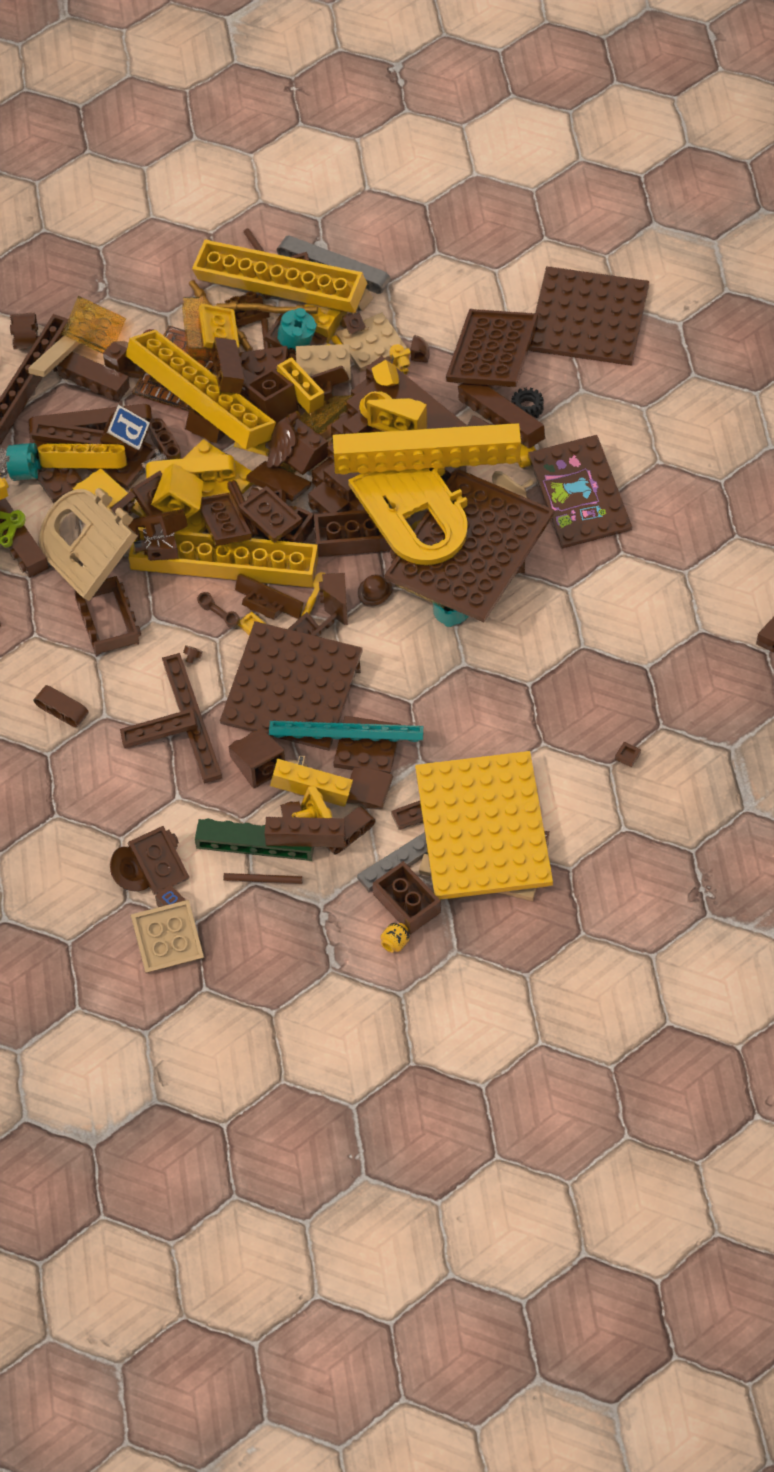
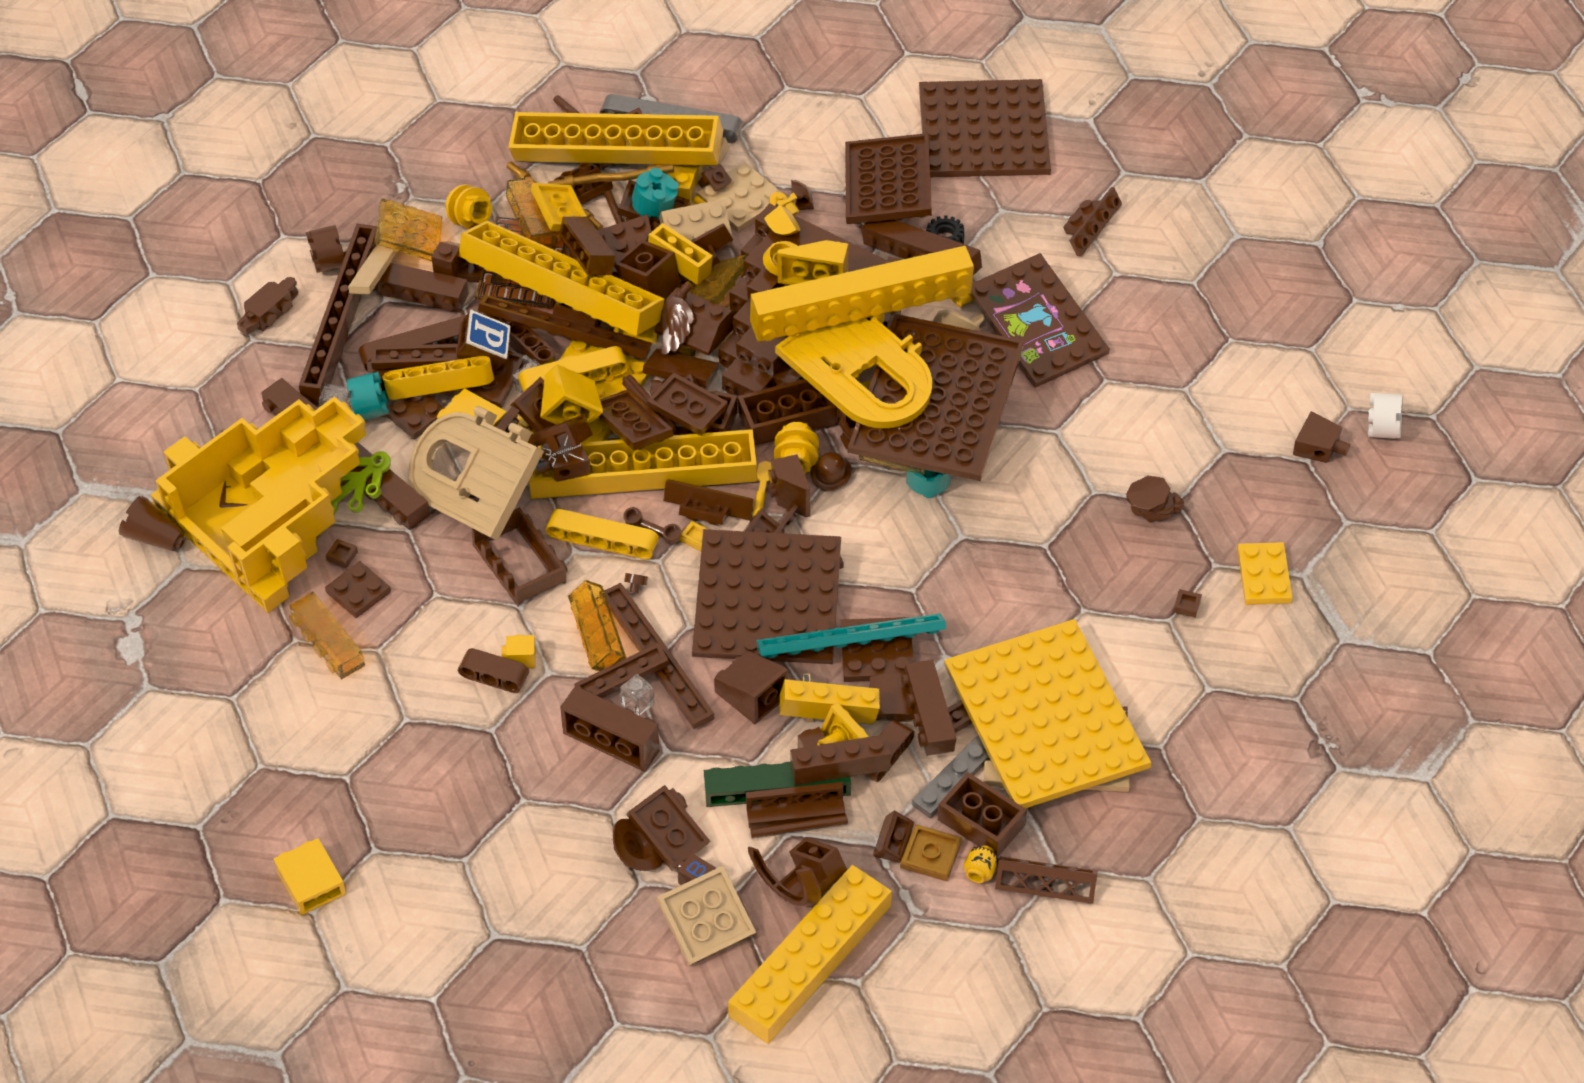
camera: 15 degrees left, 5 degrees down
none -> yellow piece [445,184,492,229]
none -> reddish brown plate [478,294,652,360]
none -> yellow brick [501,635,536,668]
none -> yellow beam [545,509,659,560]
none -> reddish brown brick [560,686,660,772]
none -> clear yellow brick [568,580,626,671]
none -> clear brick [620,674,655,716]
none -> yellow brick [728,865,892,1044]
none -> reddish brown fence [746,782,845,829]
none -> reddish brown piece [748,837,847,906]
none -> yellow piece [774,422,819,473]
none -> reddish brown slope [873,810,914,863]
none -> pearl gold tile [900,824,962,881]
none -> reddish brown brick [901,660,957,756]
none -> reddish brown fence [995,856,1098,904]
none -> reddish brown bracket [1063,187,1122,256]
none -> reddish brown piece [1126,475,1184,523]
none -> yellow plate [1237,542,1292,605]

